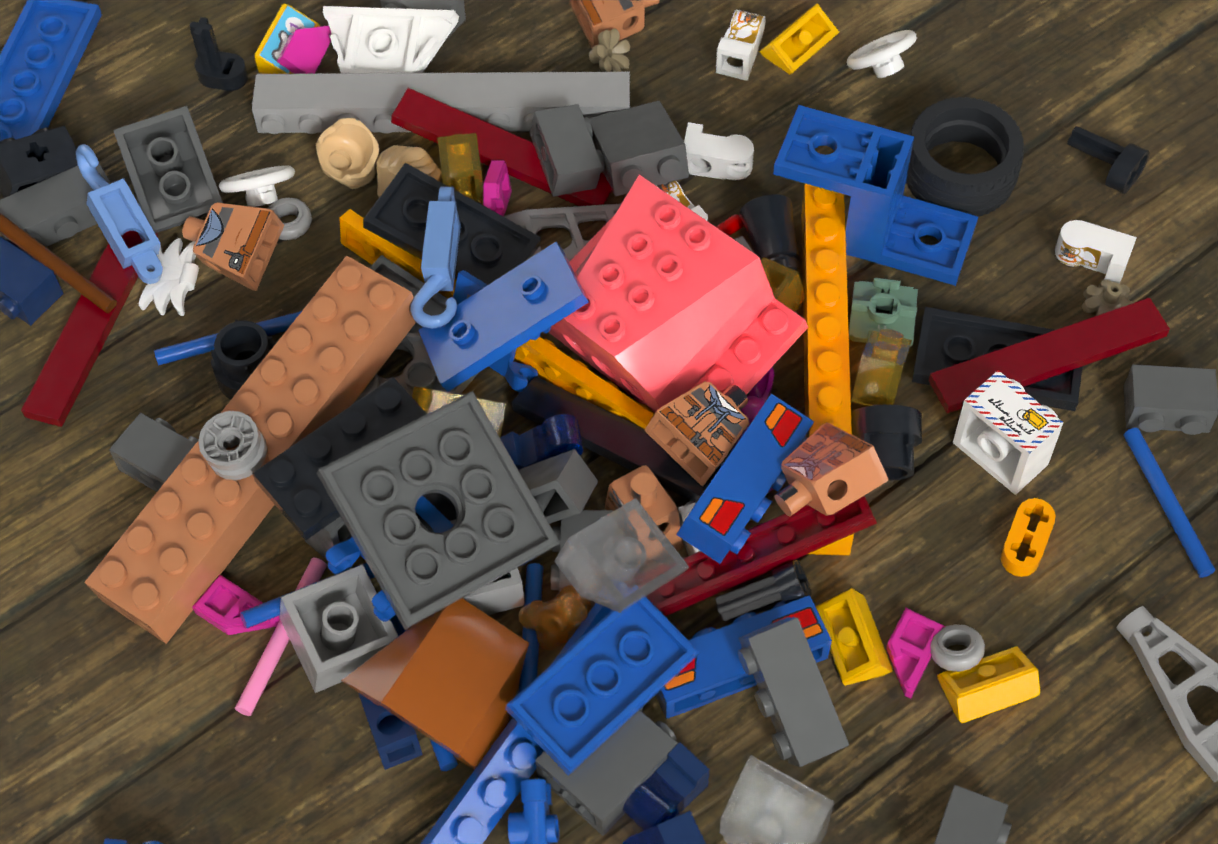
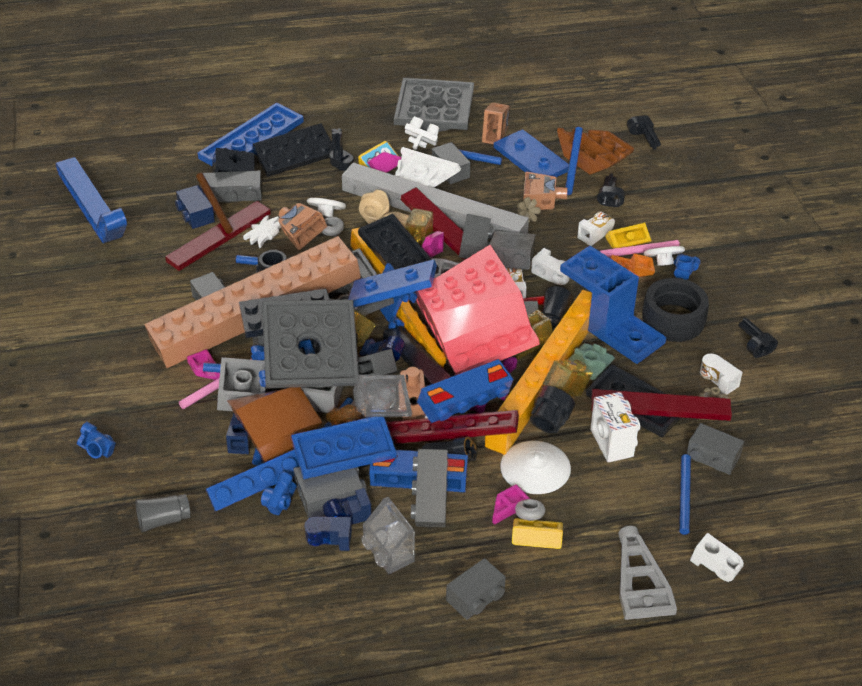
camera: 25 degrees right, 15 degrees down
medium blue piece [76,144,163,284] -> none
dark grey slope [113,106,223,233] -> none
light grey wheel [198,411,267,480] -> none
medium blue piece [410,187,461,329] -> none
torso [644,381,749,487] -> none
nougat torso [775,422,888,516] -> none
yellow slope [815,588,893,686] -> none
light orange beam [1001,498,1056,577] -> none
none -> black plate [252,123,333,177]
none -> white hat [500,441,571,494]
none -> bright pink bar [600,240,679,257]
none -> orange slope [610,254,655,277]
none -> blue plate [674,254,700,280]

